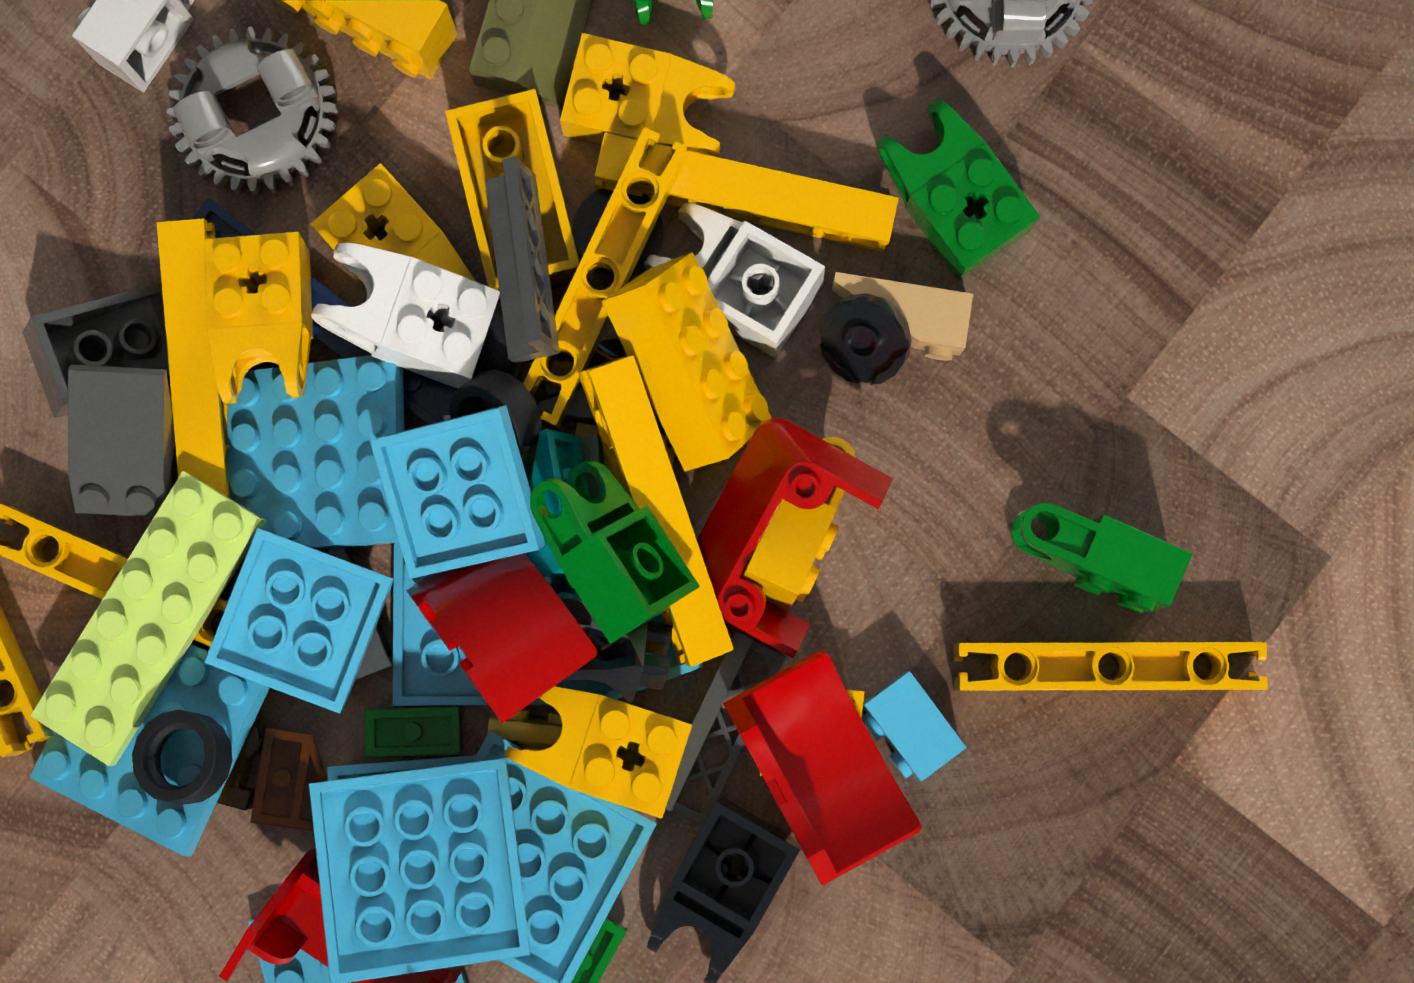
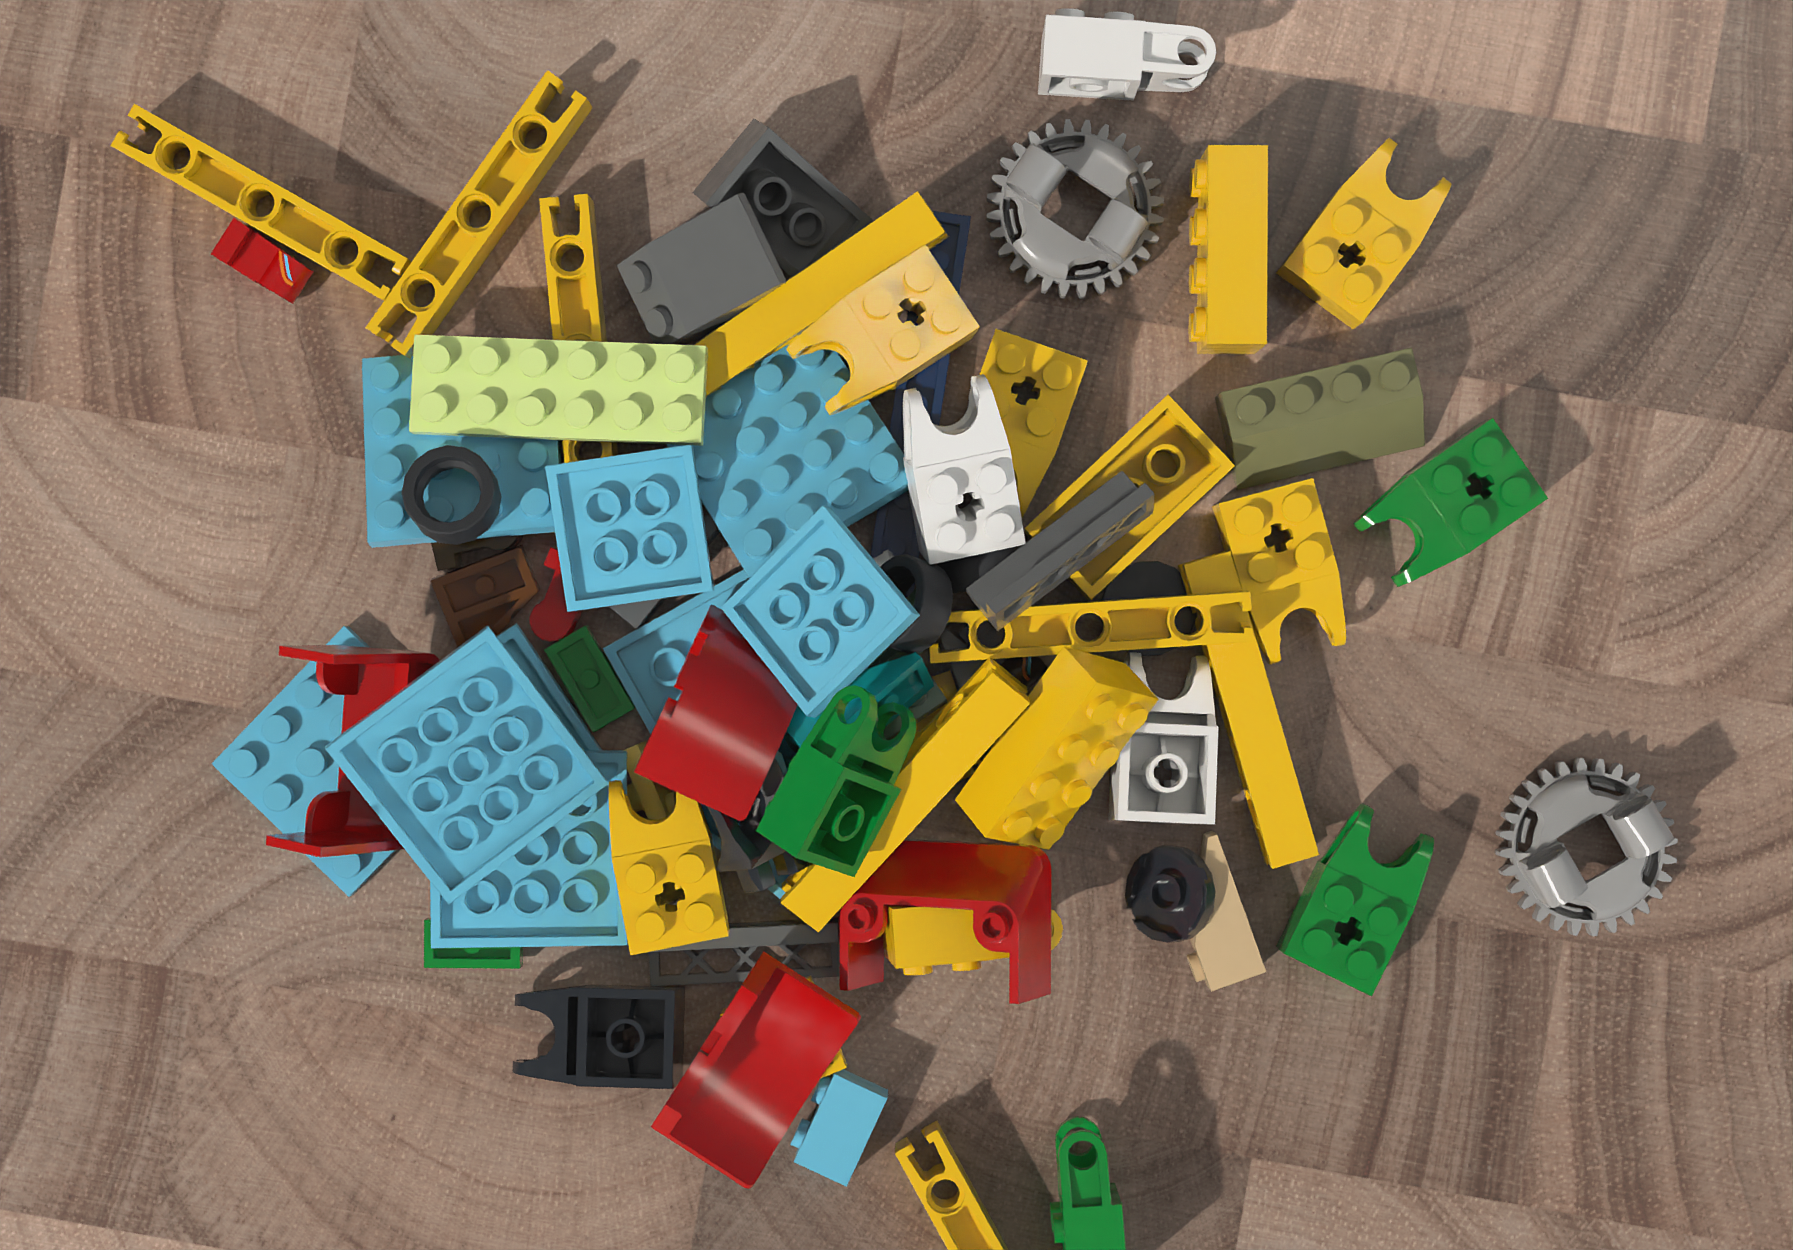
camera: 65 degrees right, 5 degrees up
none -> red leg [529,547,583,641]

